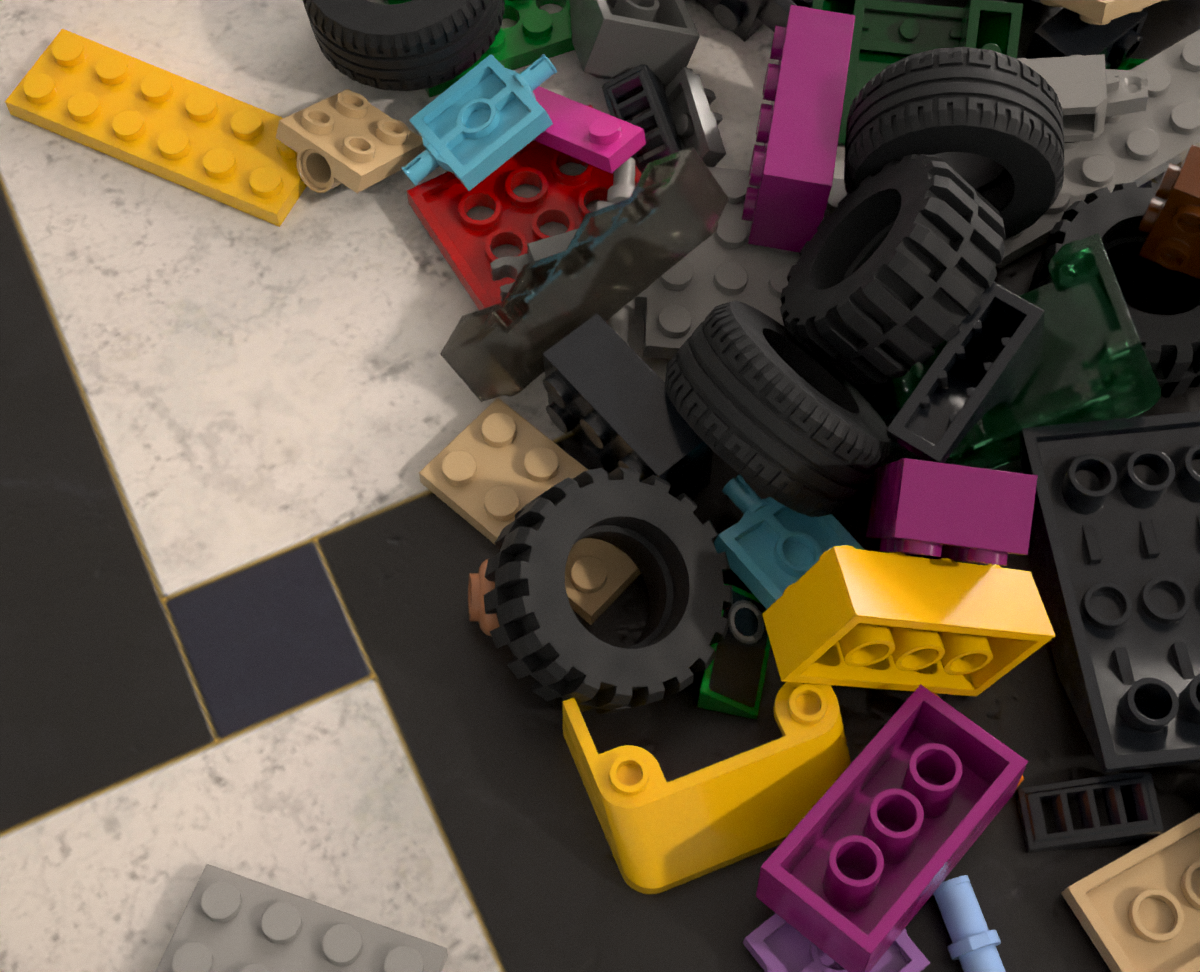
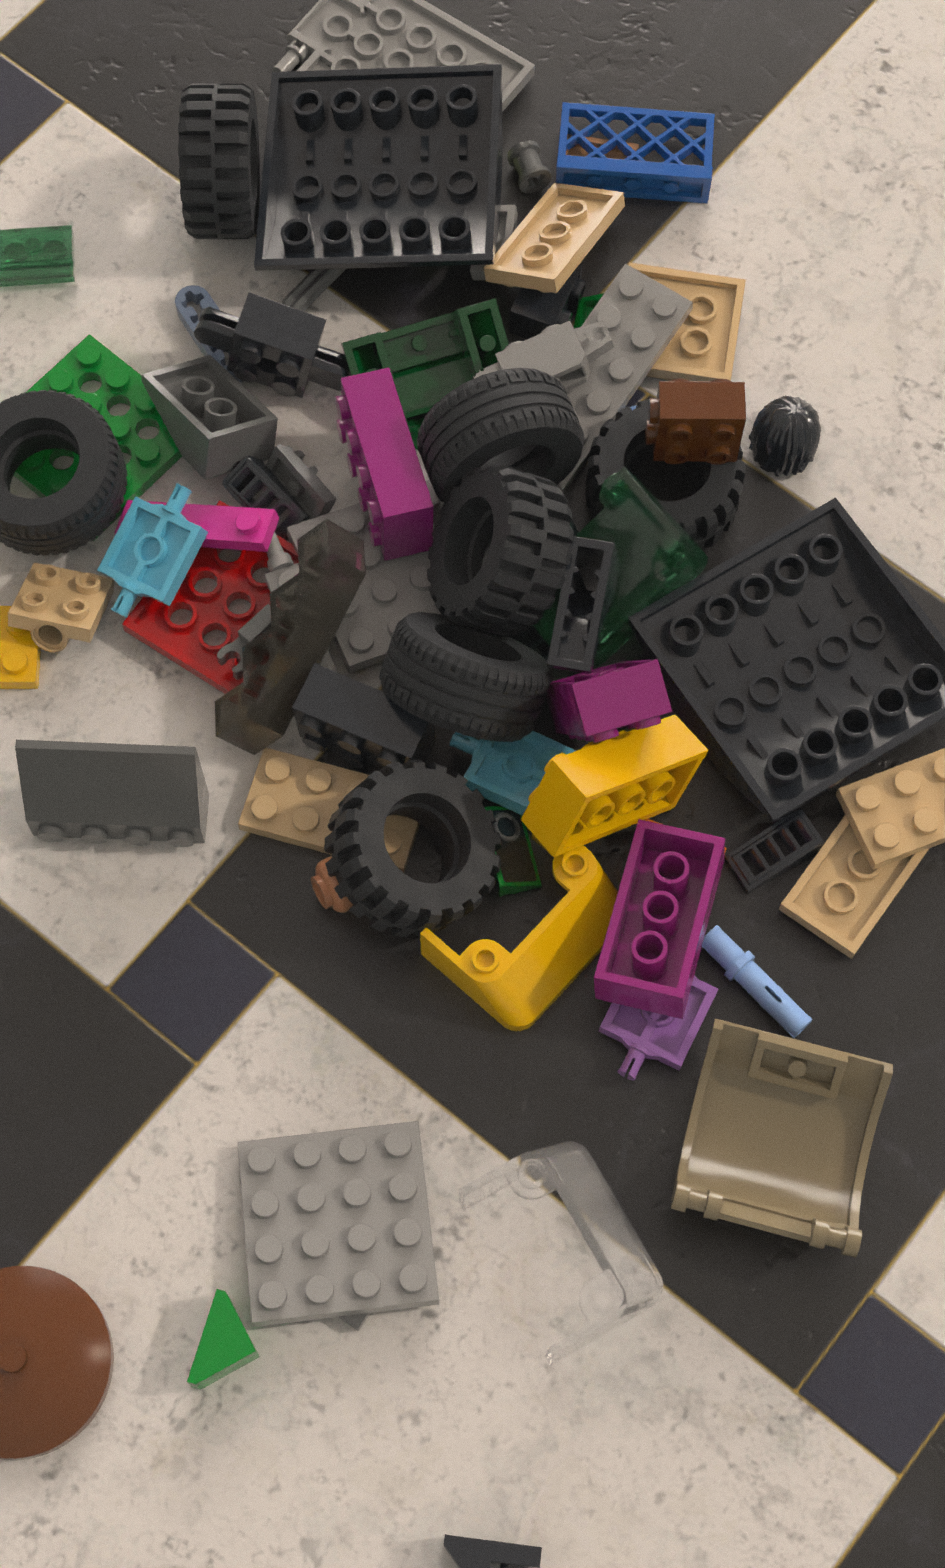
camera: 25 degrees left, 5 degrees up
none -> dark grey slope [15,739,209,847]

